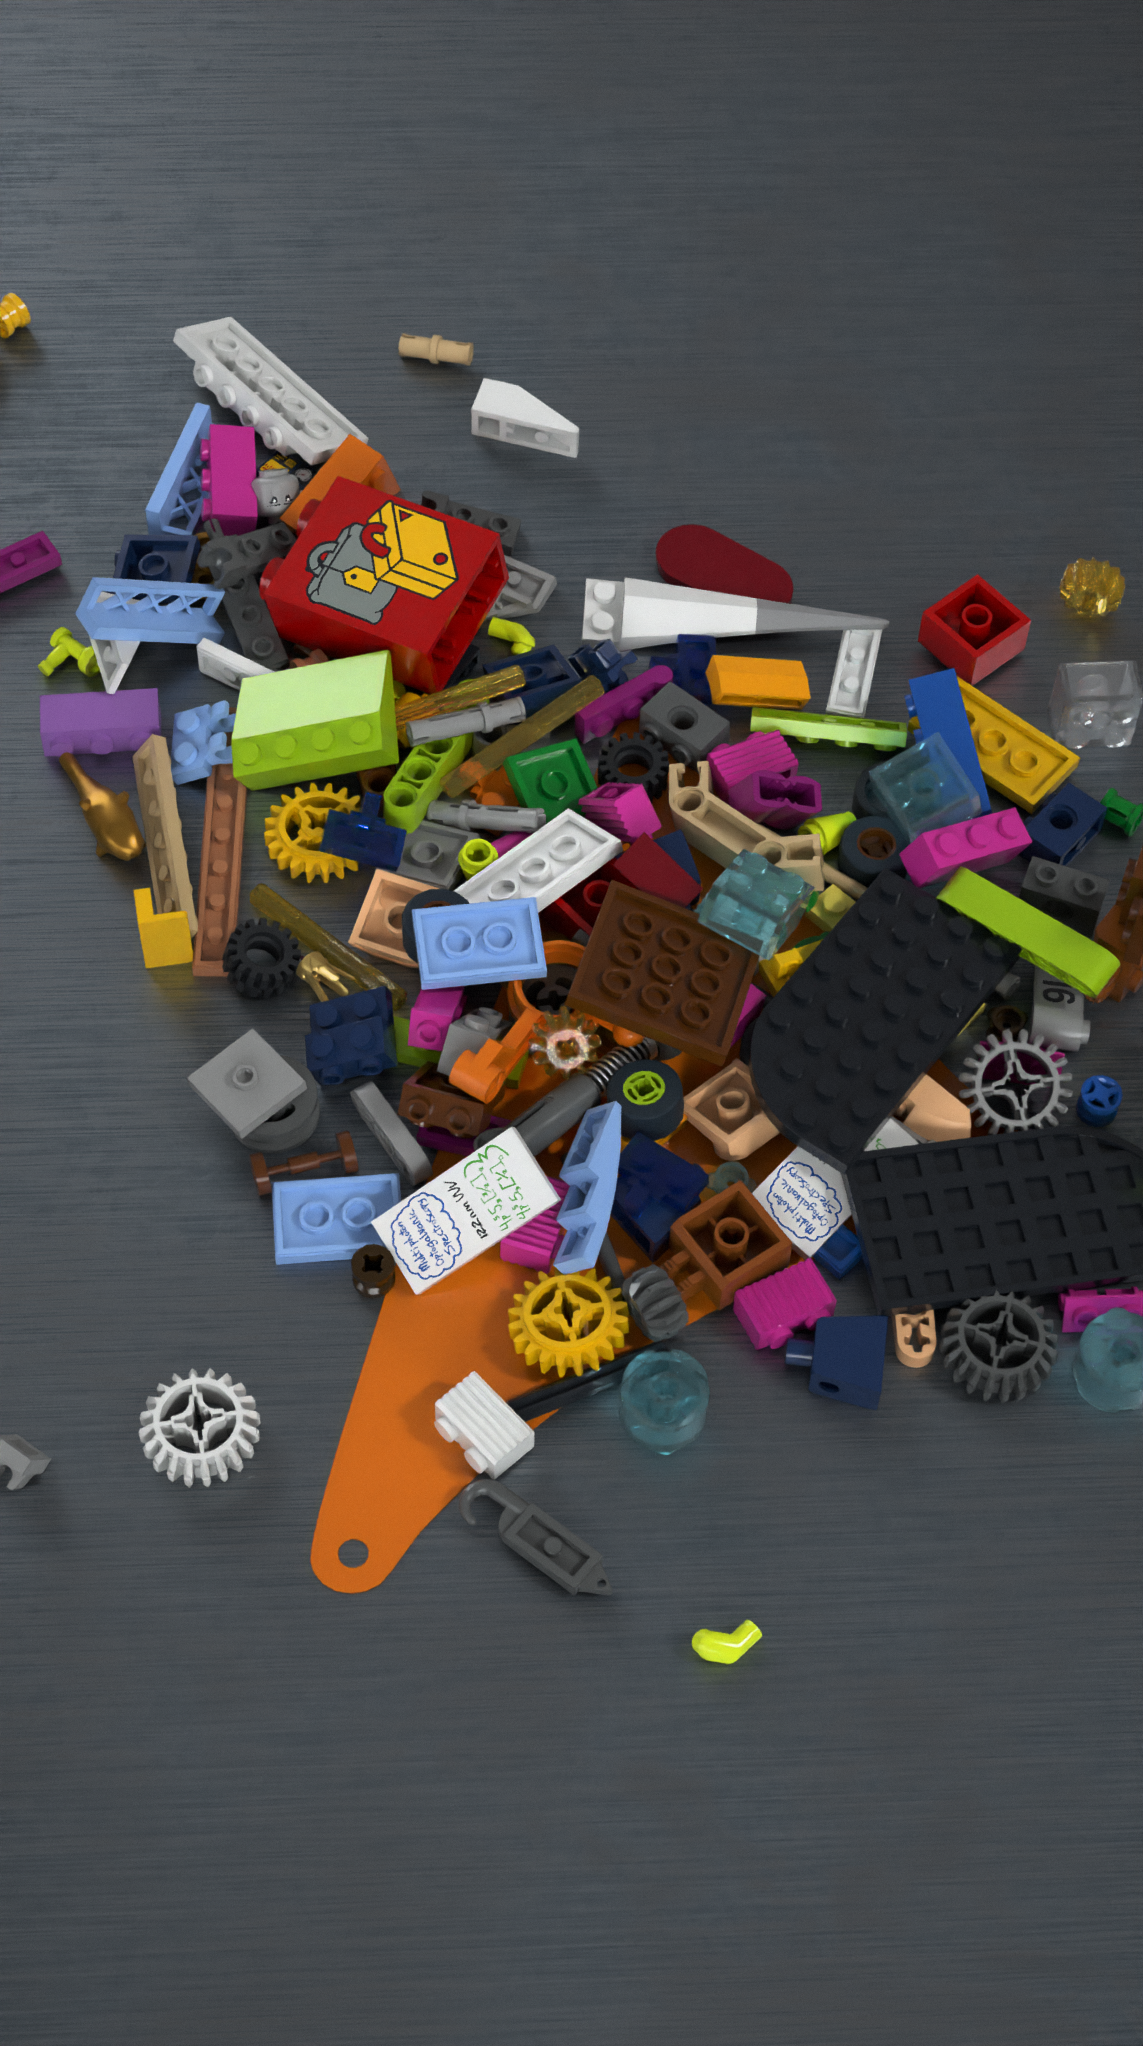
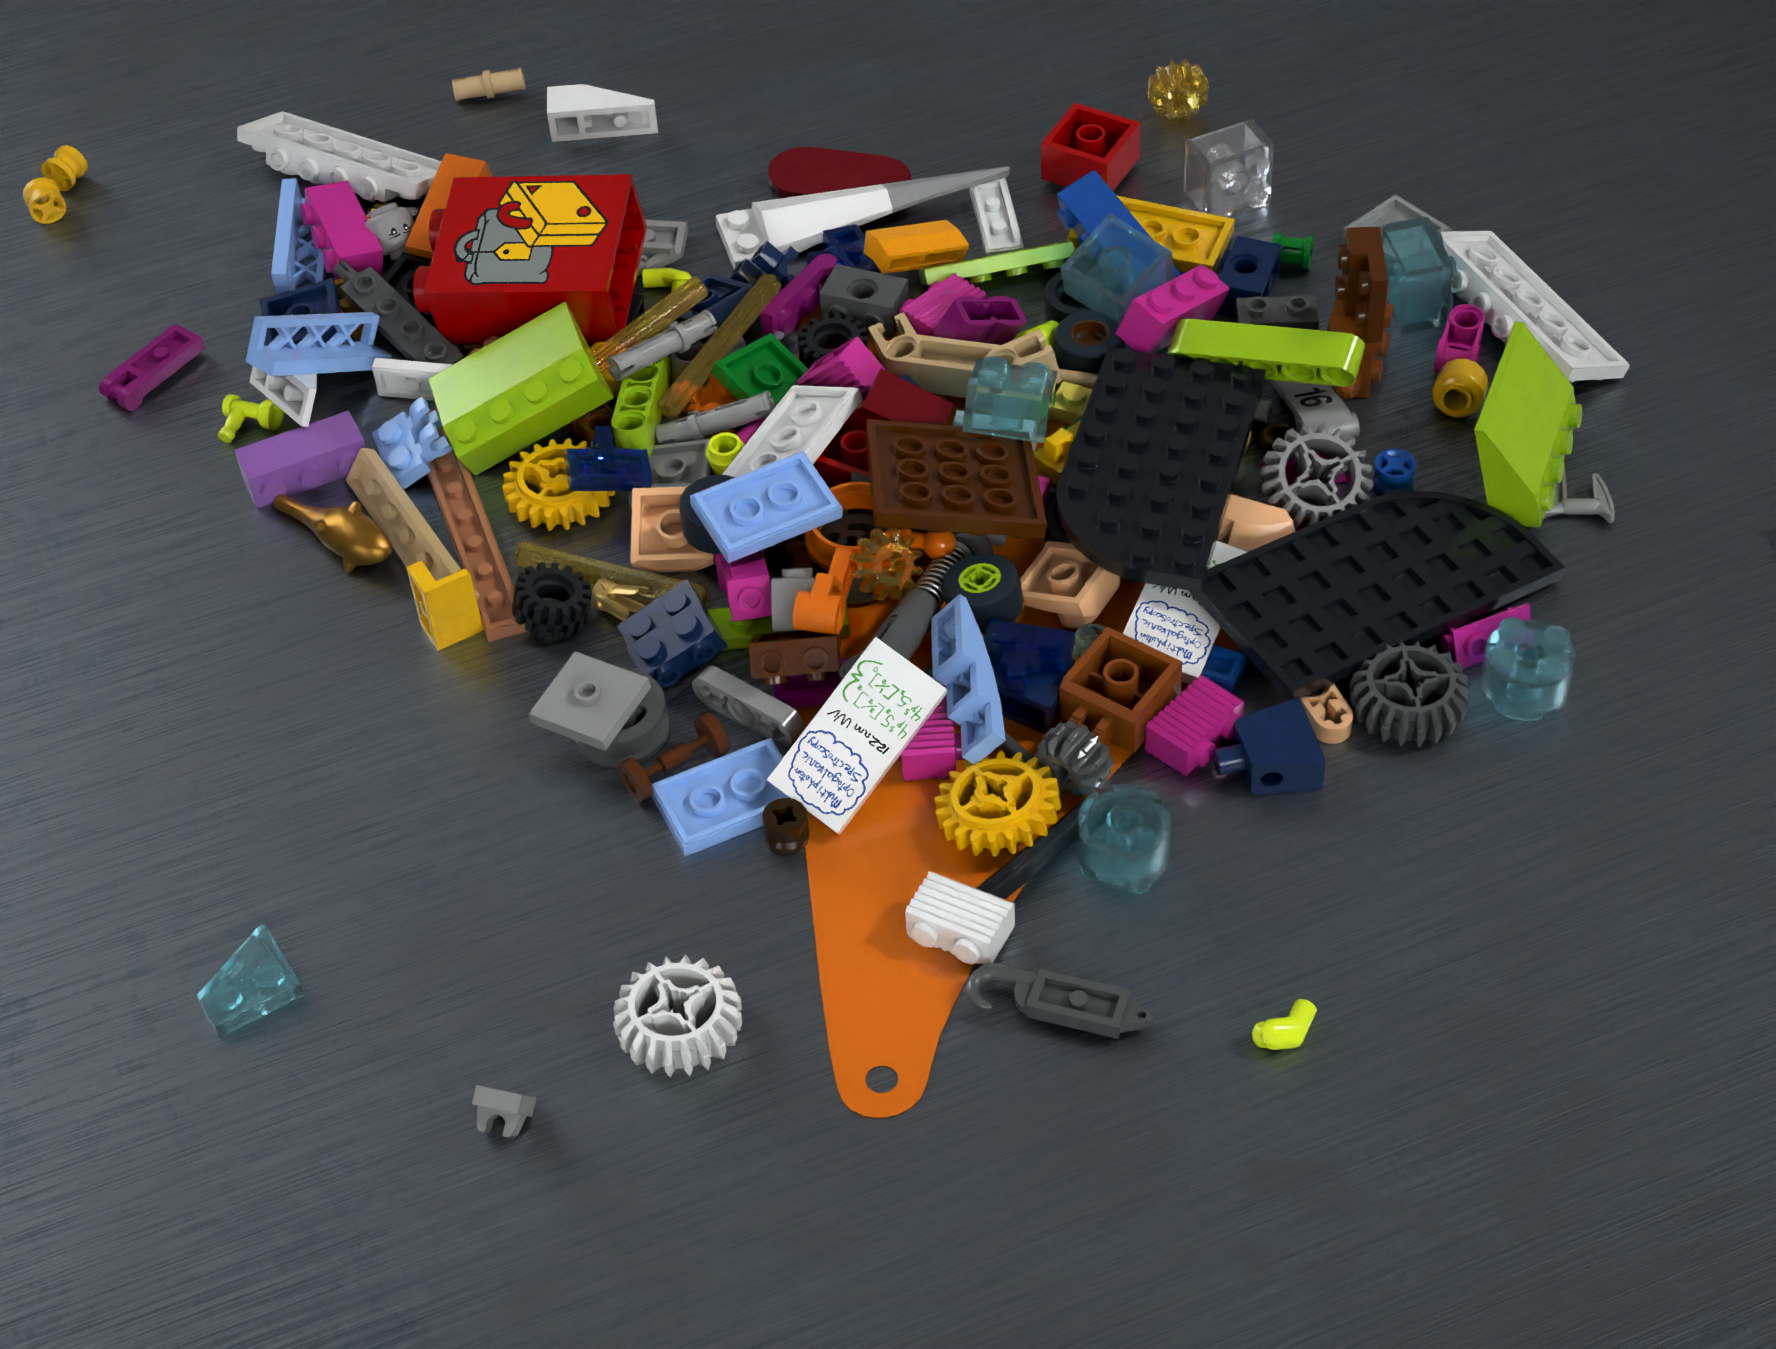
camera: 15 degrees left, 10 degrees down
dark grey plate [198,522,296,589] -> none

